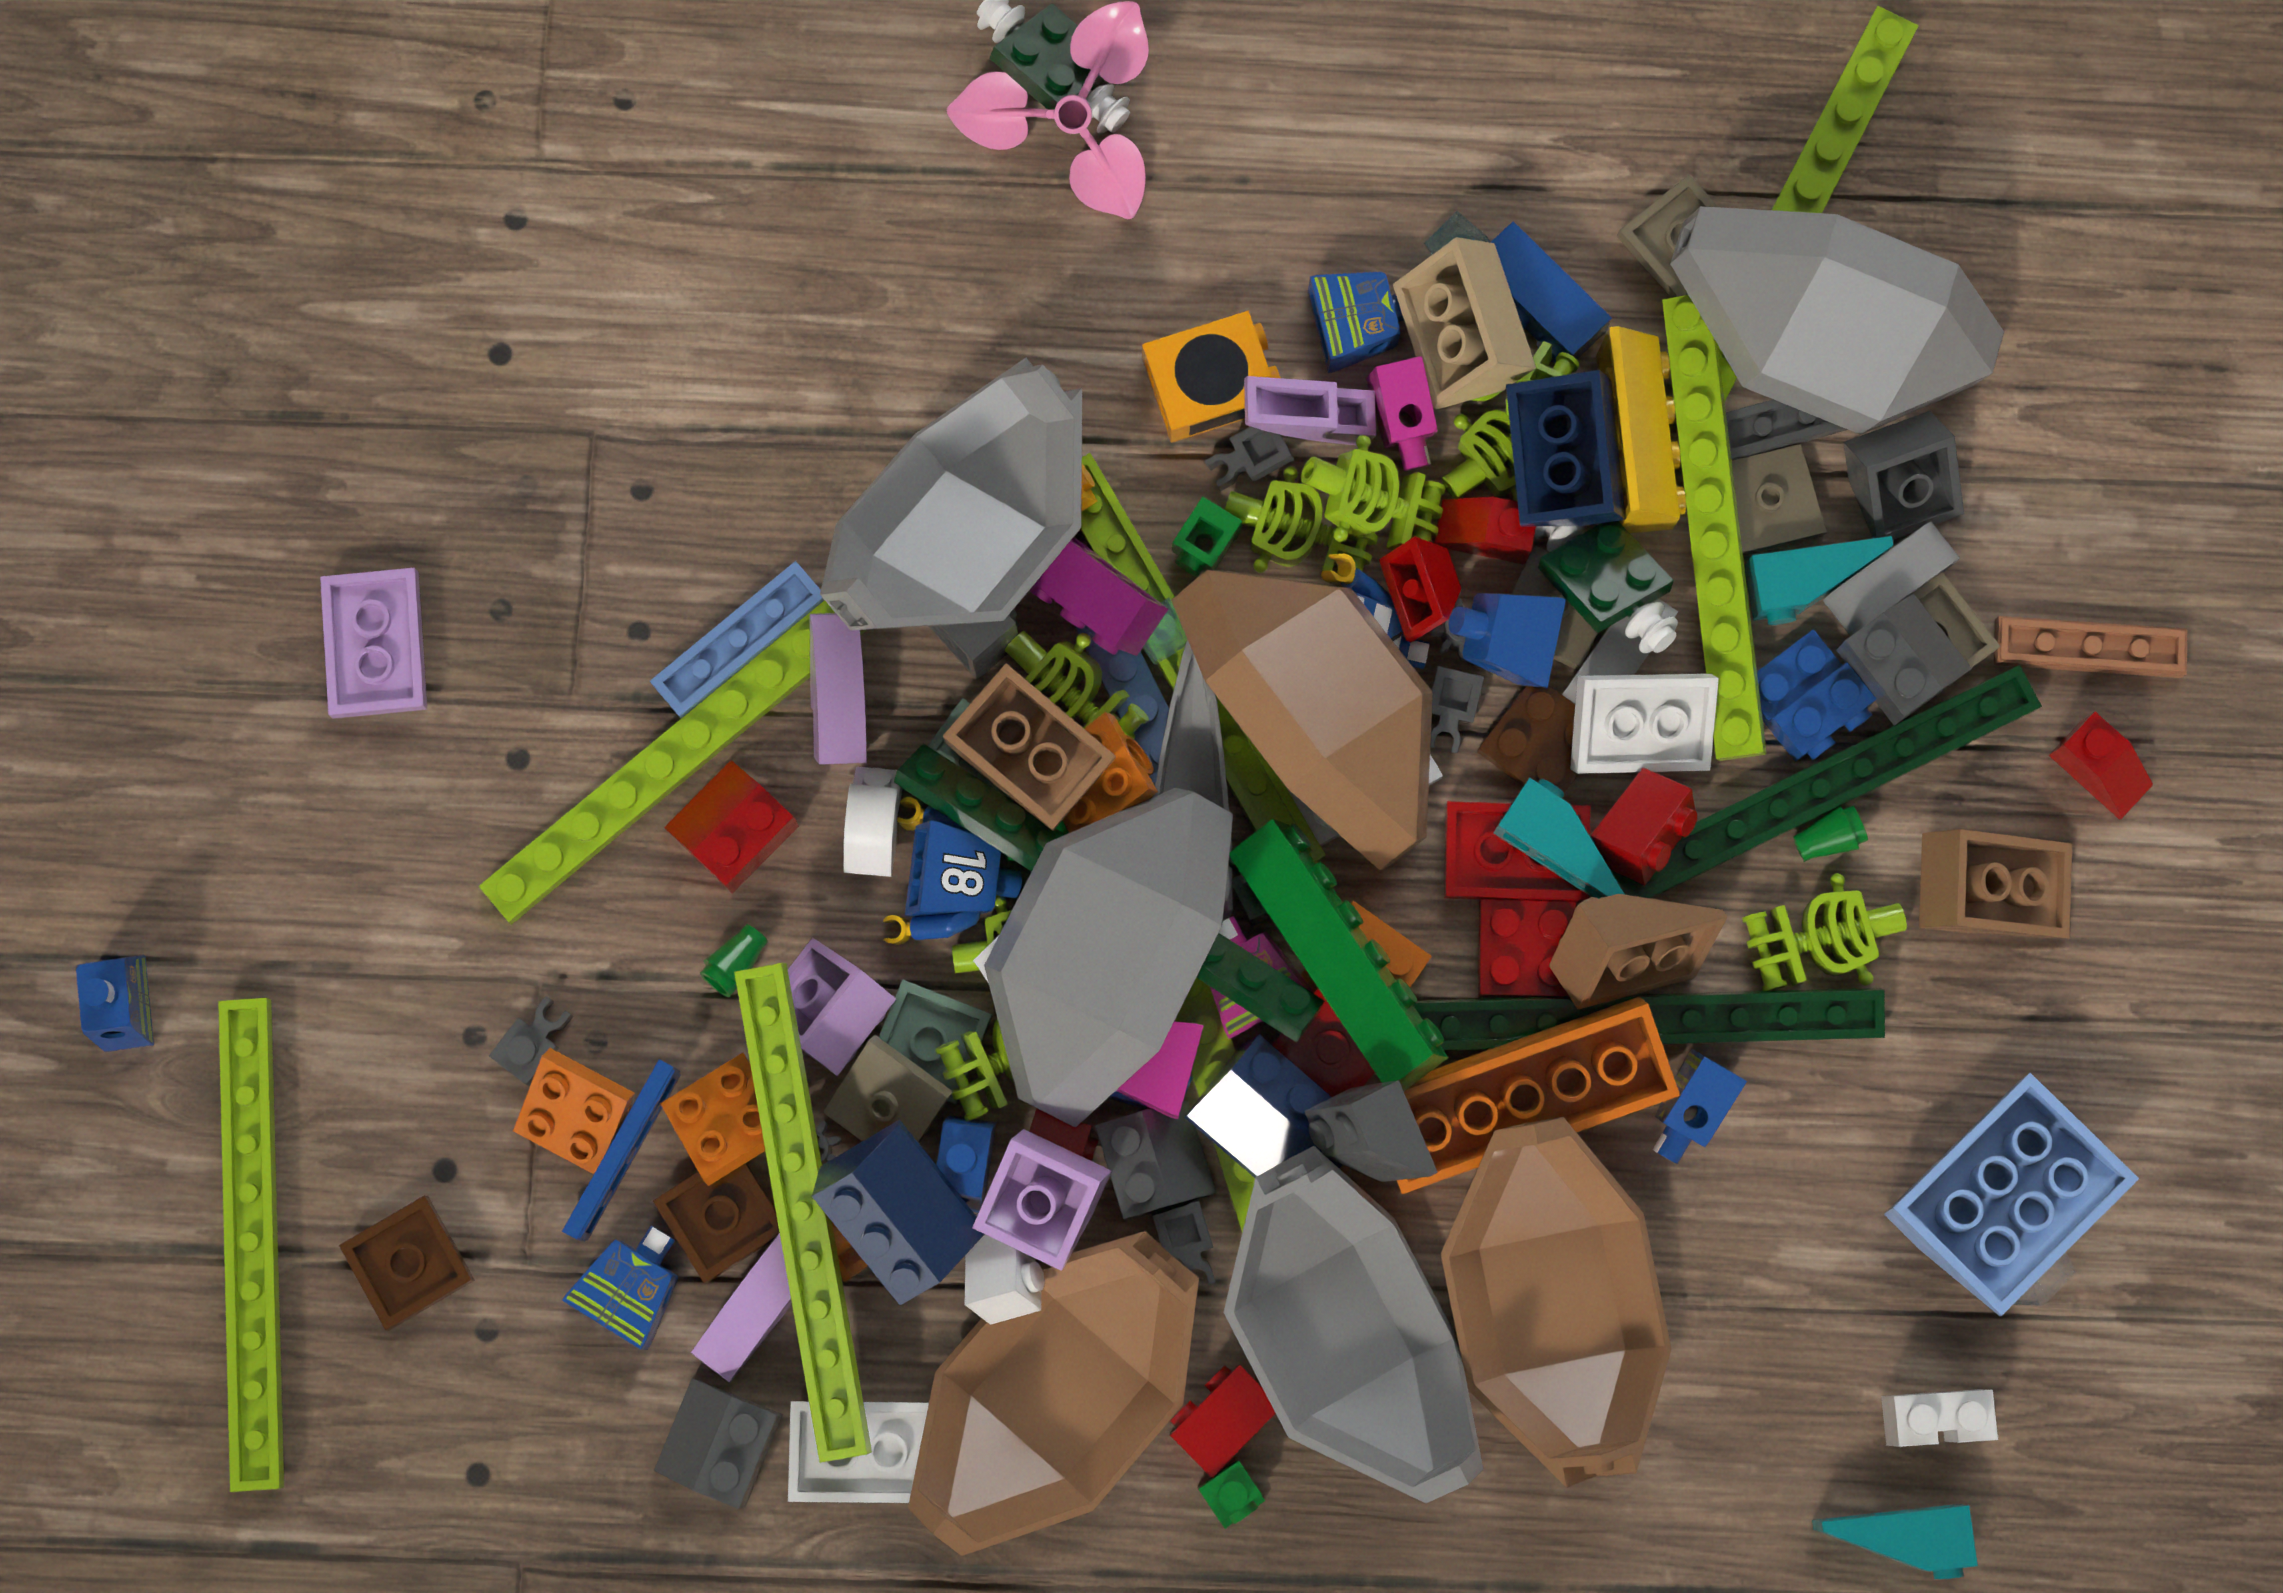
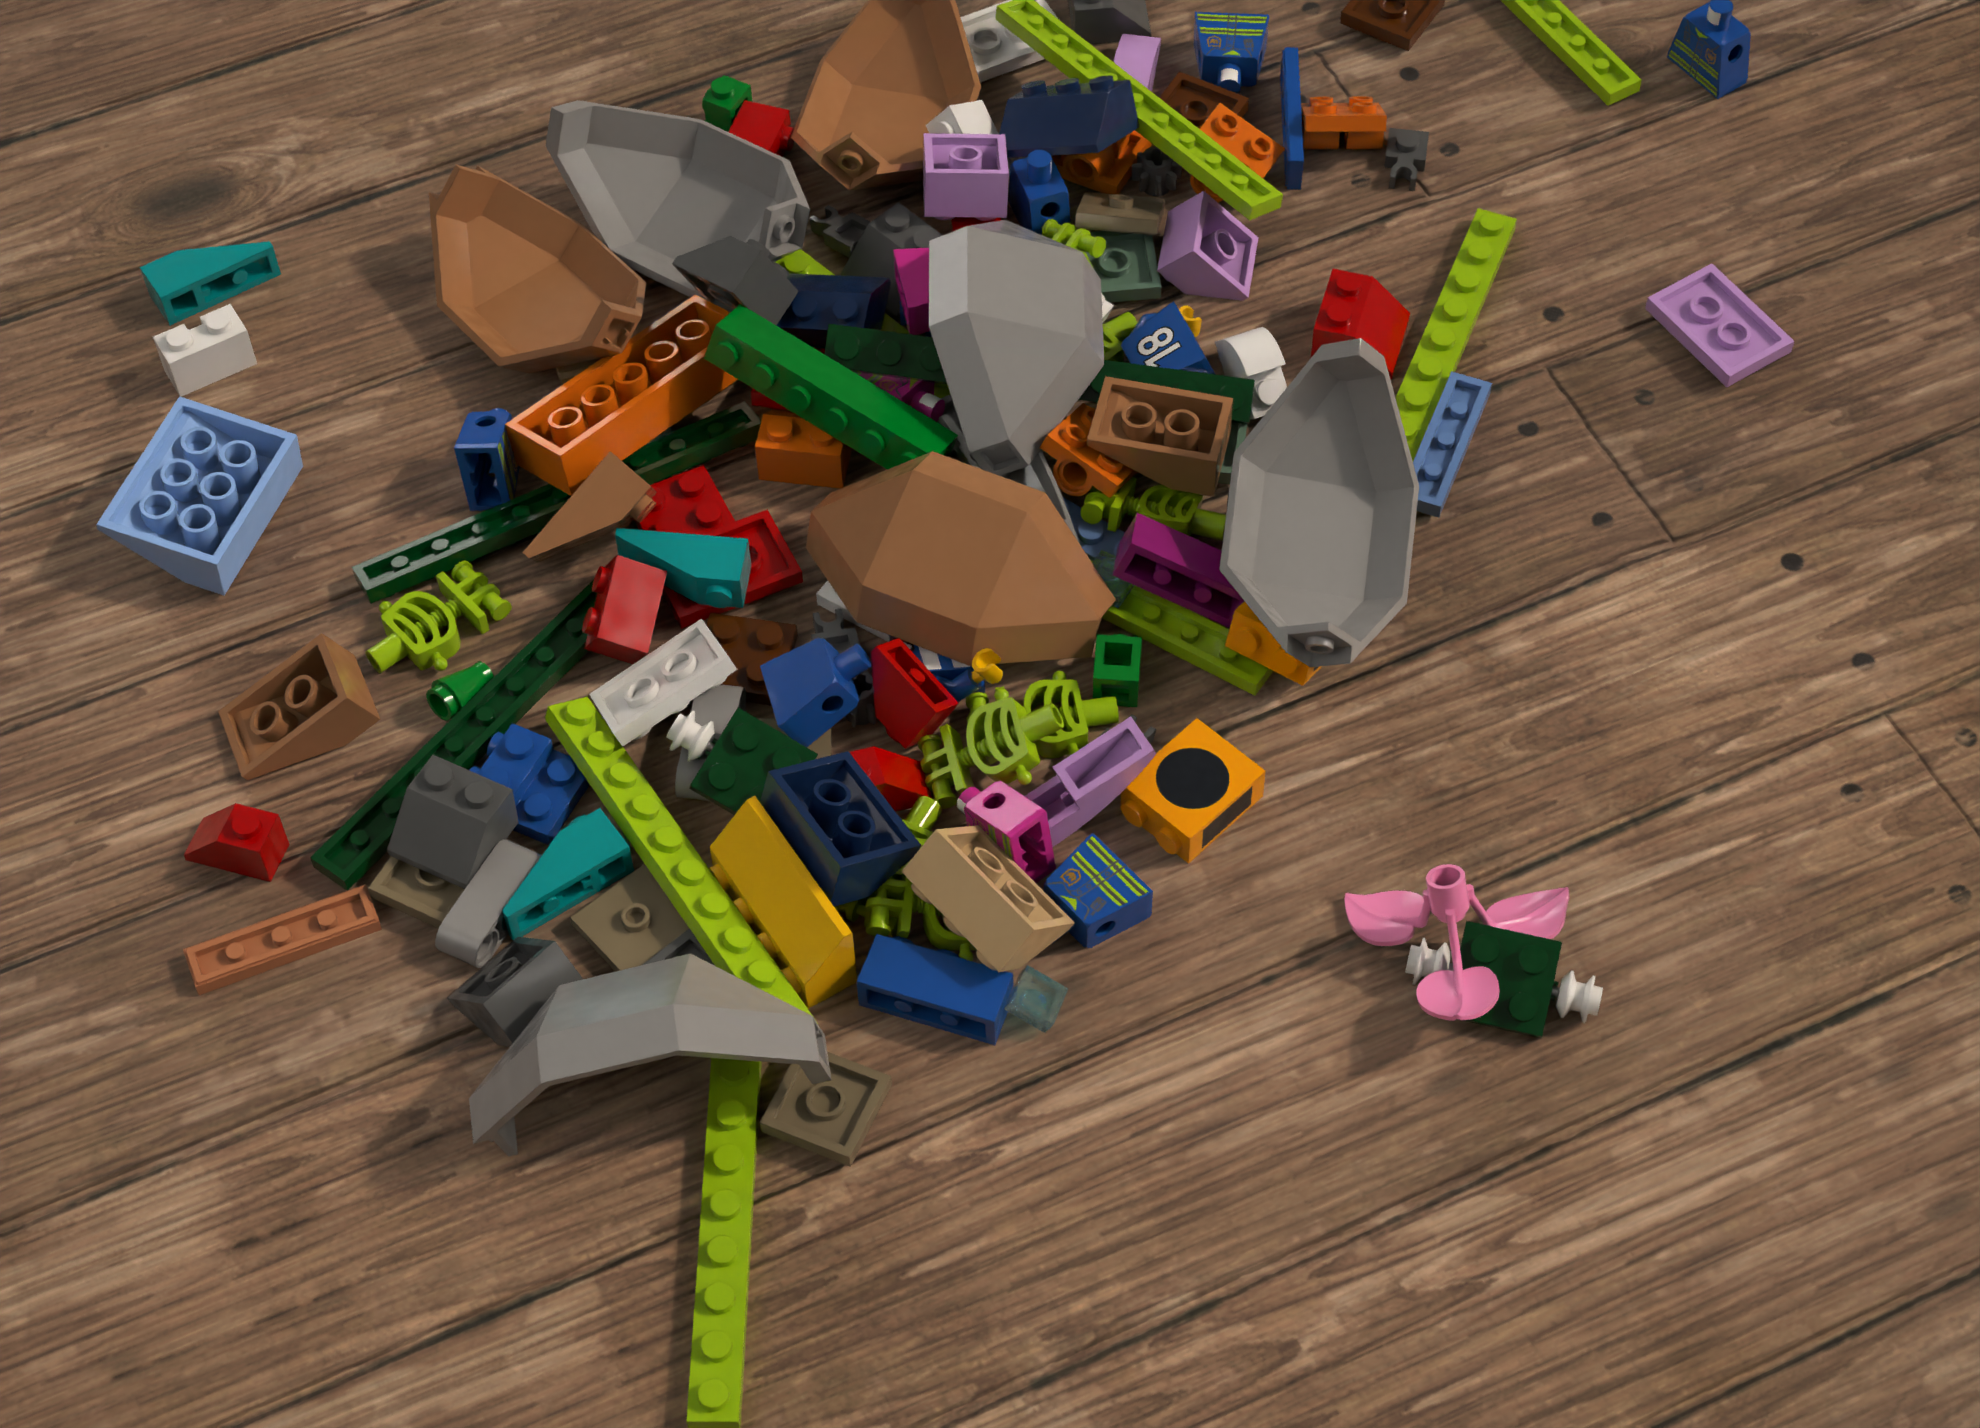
camera: 155 degrees right, 25 degrees down
green cone [700,924,768,997] -> none

